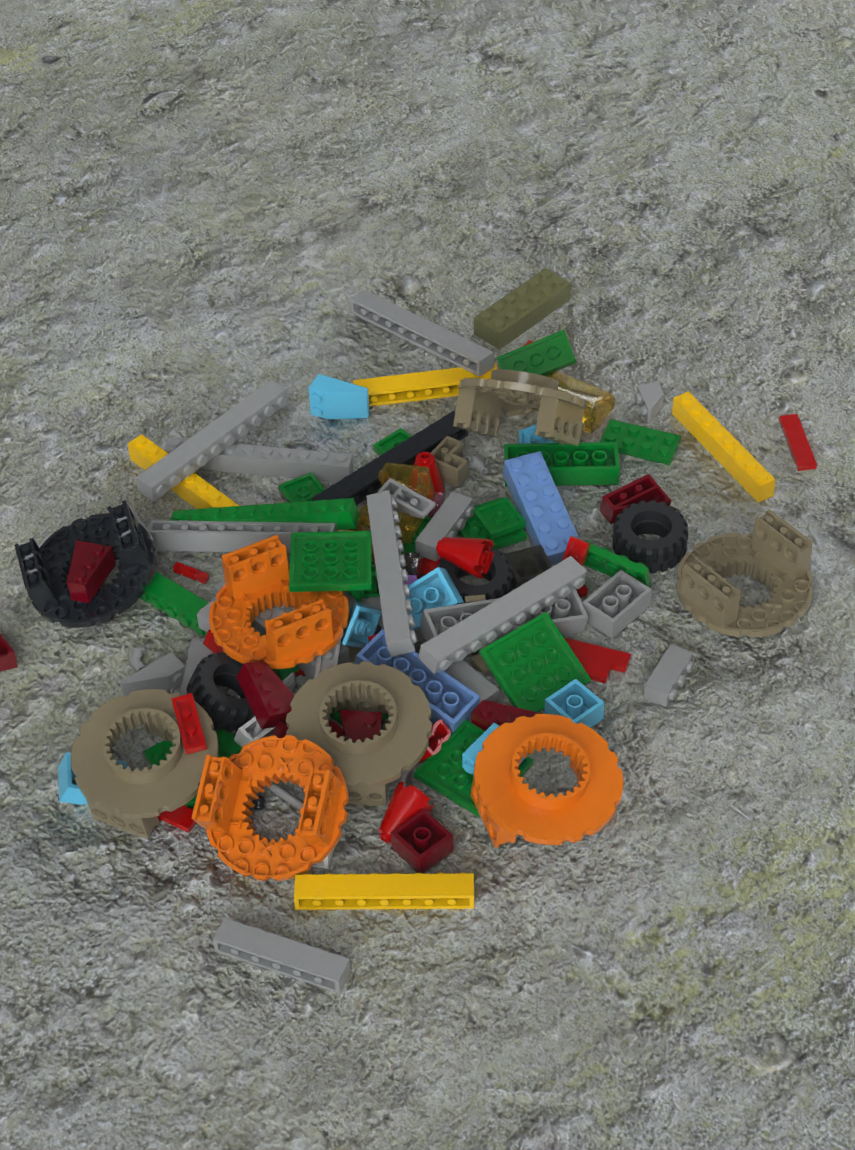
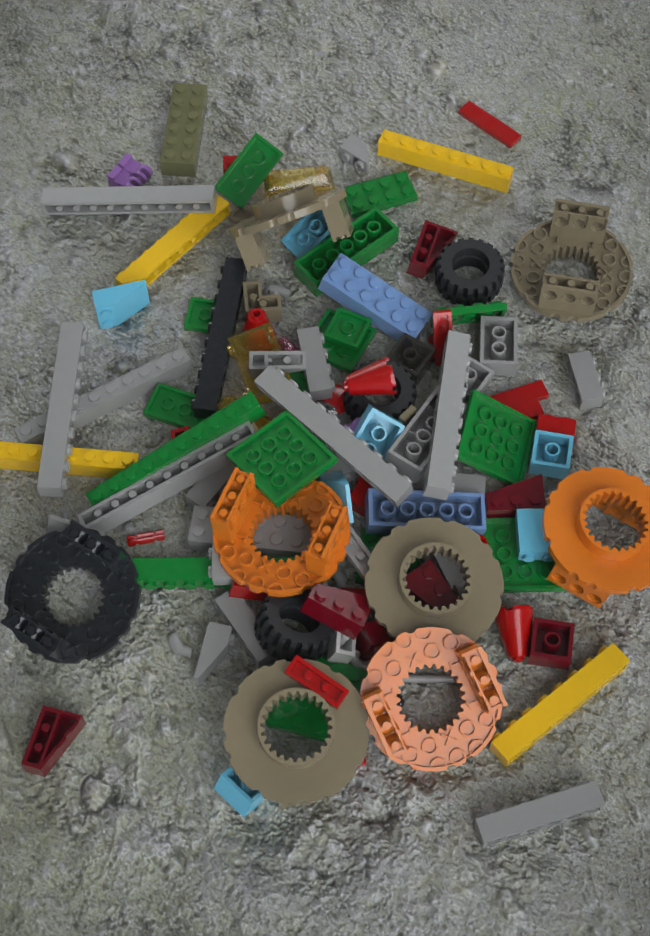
camera: 40 degrees left, 15 degrees up
dark red wedge [67,540,116,603] -> none
none -> medium lavender legs [108,153,153,187]
none -> red brick [536,414,577,442]

